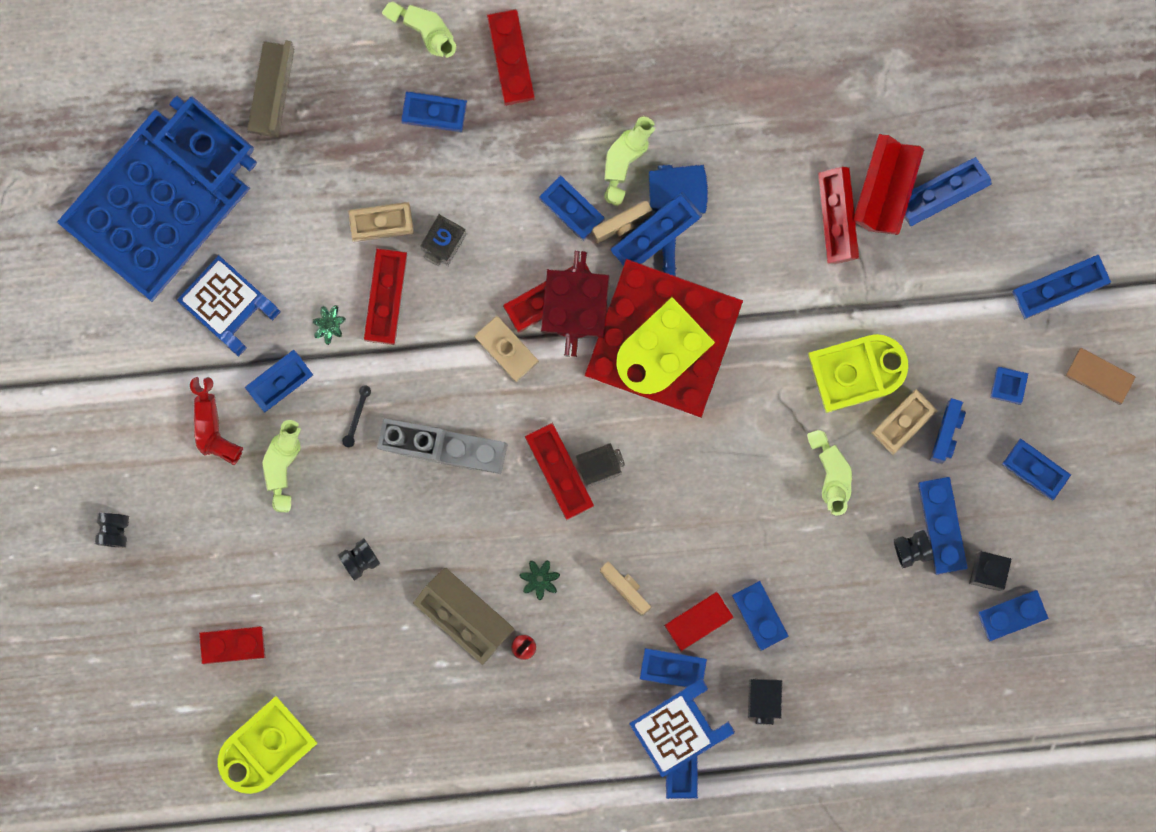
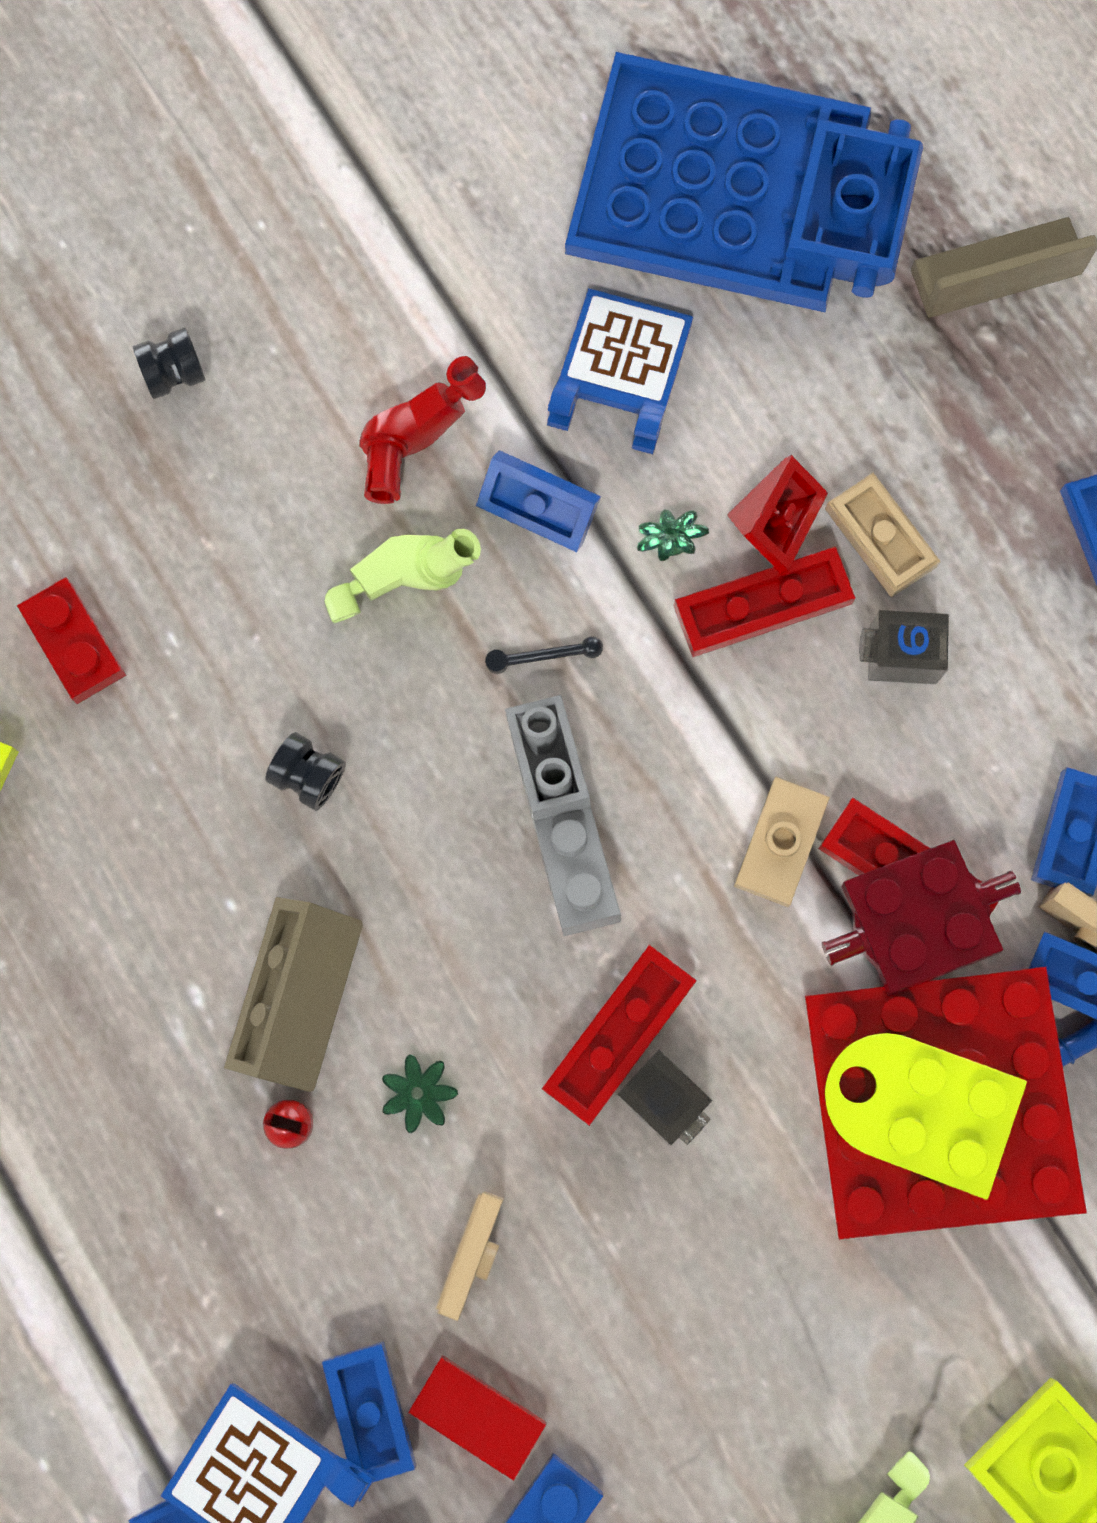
camera: 65 degrees right, 5 degrees down
none -> red slope [727,455,828,574]

